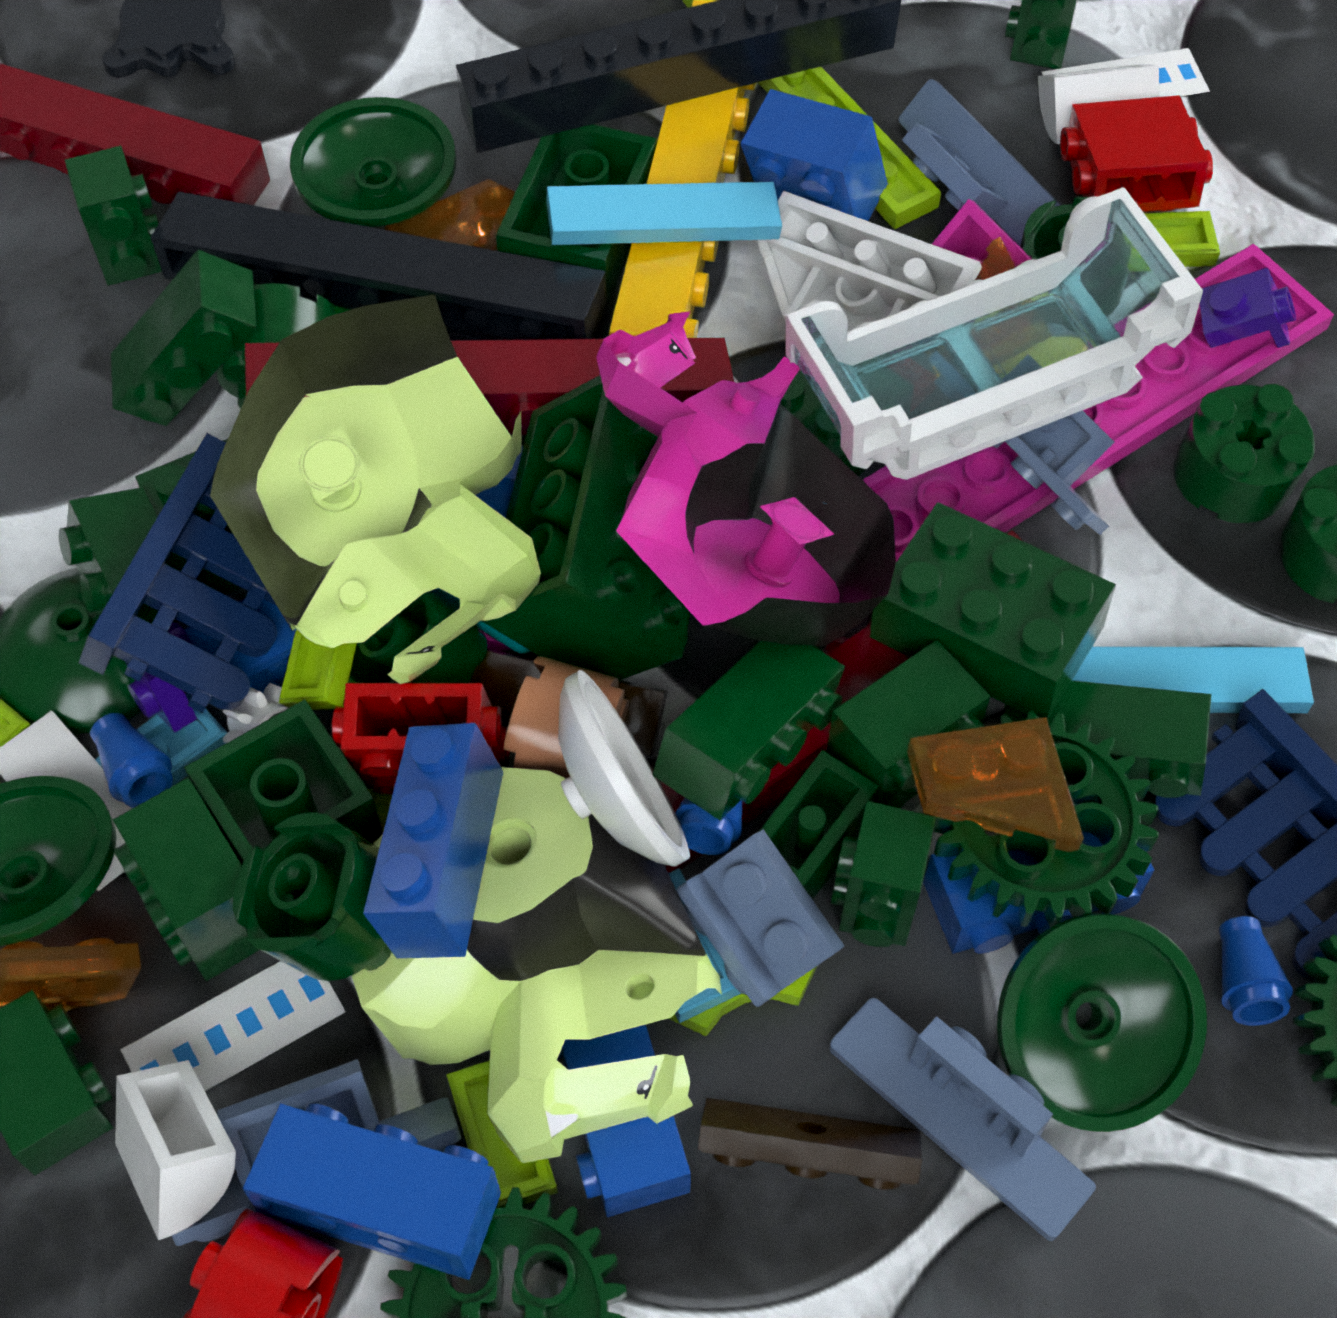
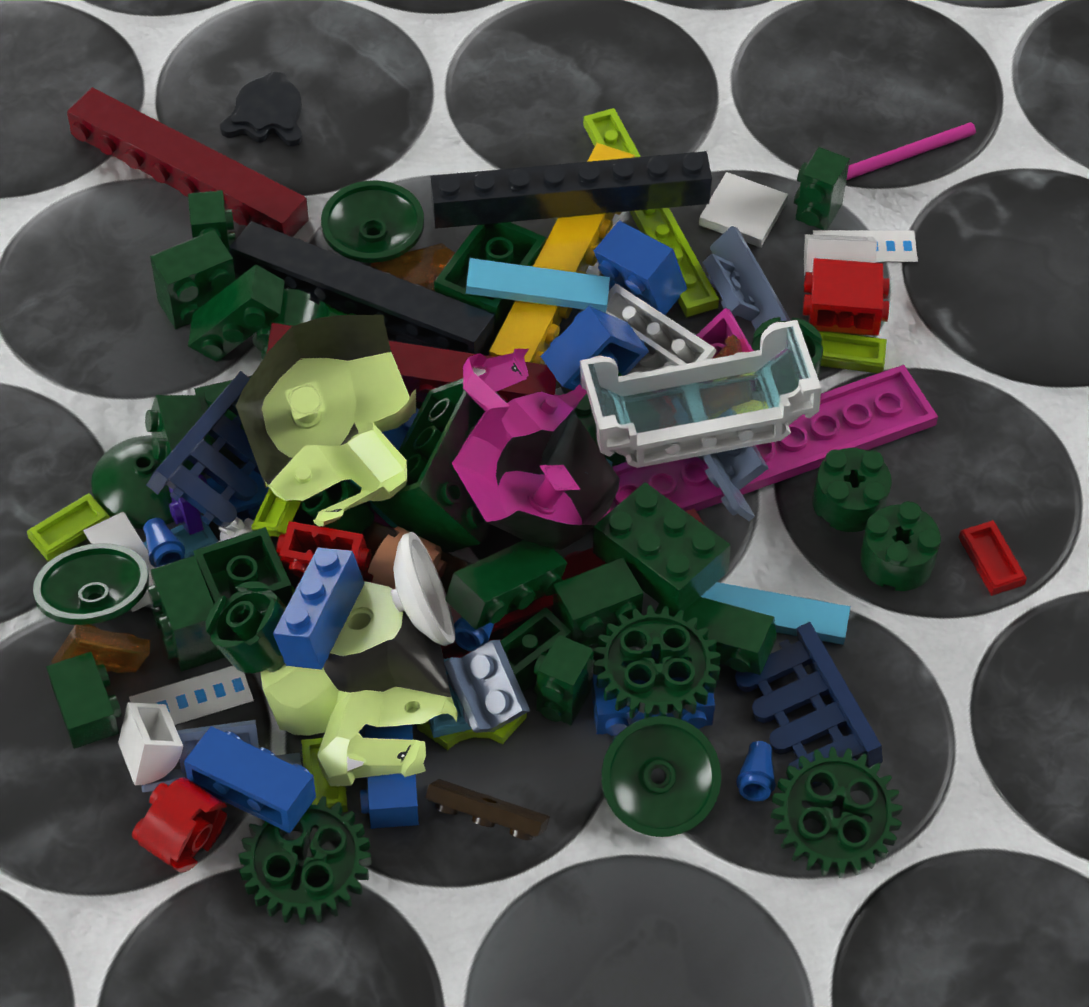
camera: 10 degrees right, 5 degrees down
sand blue bracket [829,998,1096,1241] -> none
clear orange wing [907,717,1084,852] -> none
dark purple bracket [1200,268,1296,348] -> none
none -> dark green brick [150,230,236,330]
none -> blue brick [540,306,649,390]
none -> white tile [699,172,788,248]

